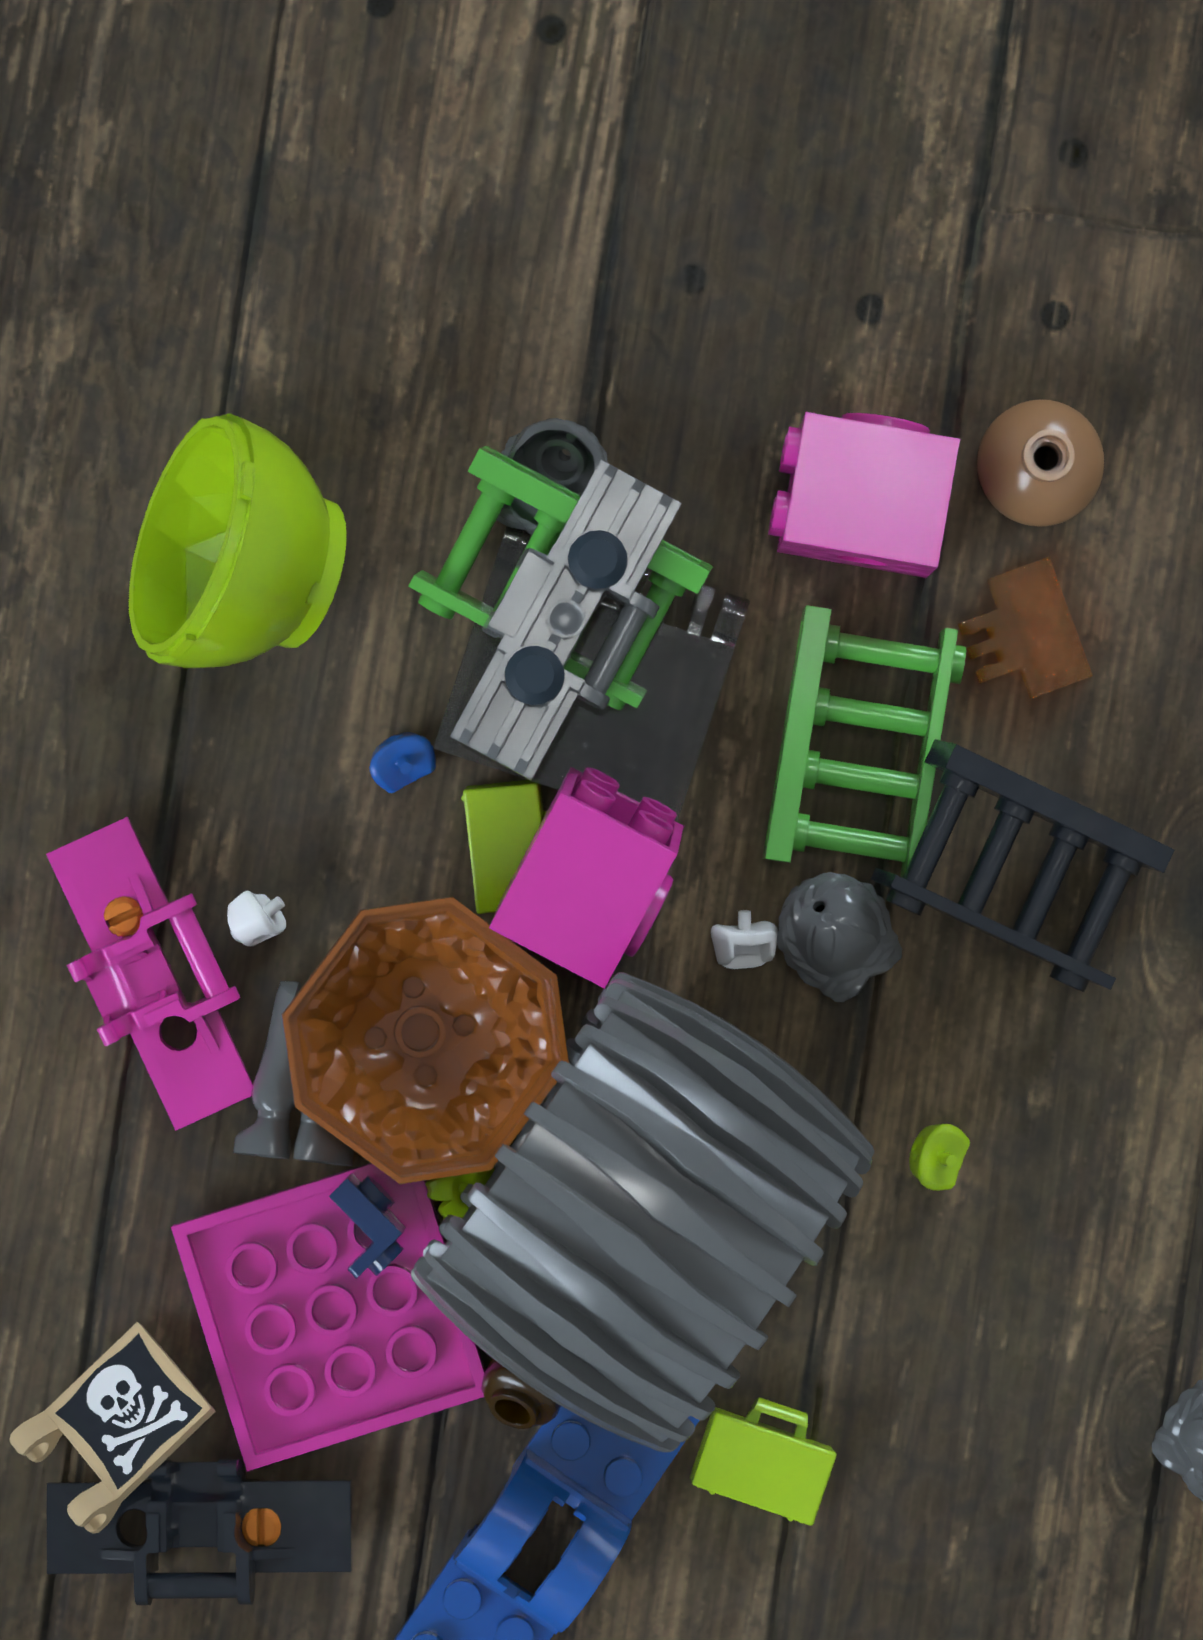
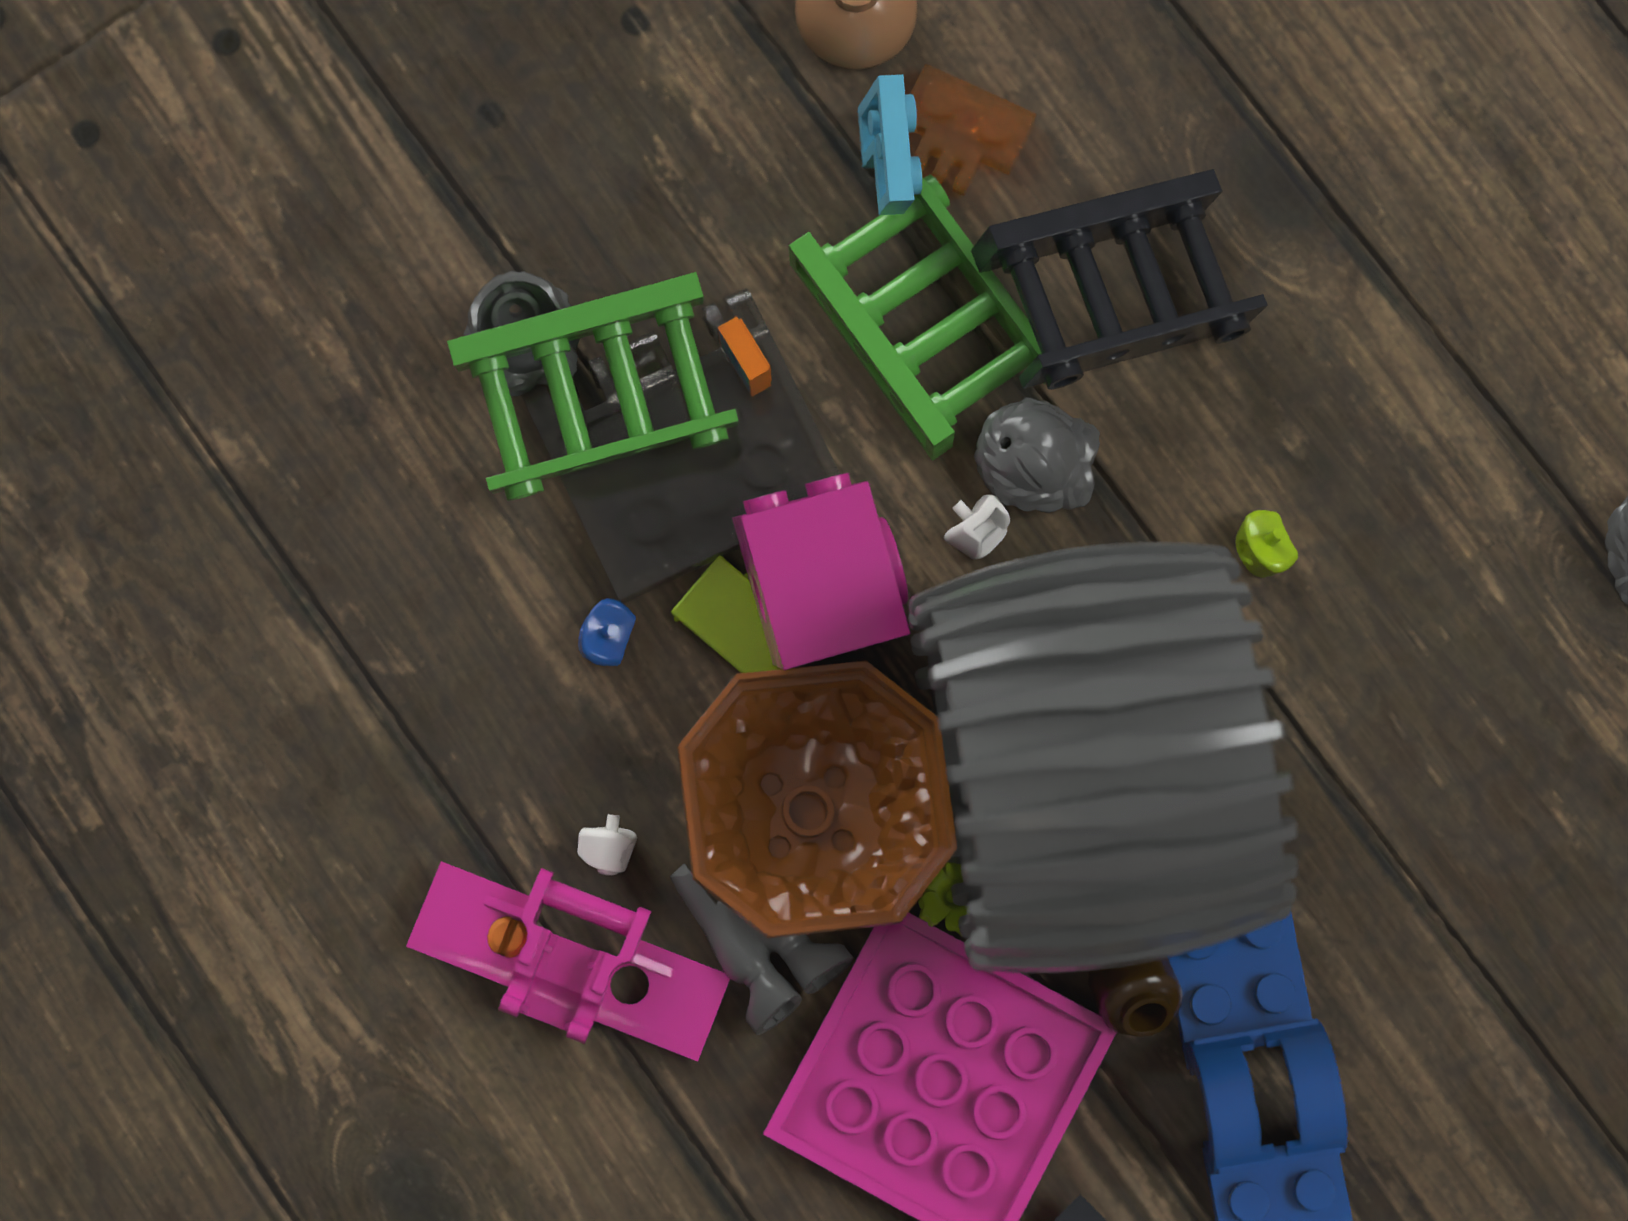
camera: 45 degrees left, 10 degrees down
lime piece [129,413,346,668] -> none
dark blue bracket [329,1173,406,1279] -> none
piece [450,460,682,780] -> none
lime piece [690,1397,837,1526] -> none
brick [768,412,960,578] -> none
none -> orange tile [717,316,772,397]
none -> medium azure plate [858,74,922,215]

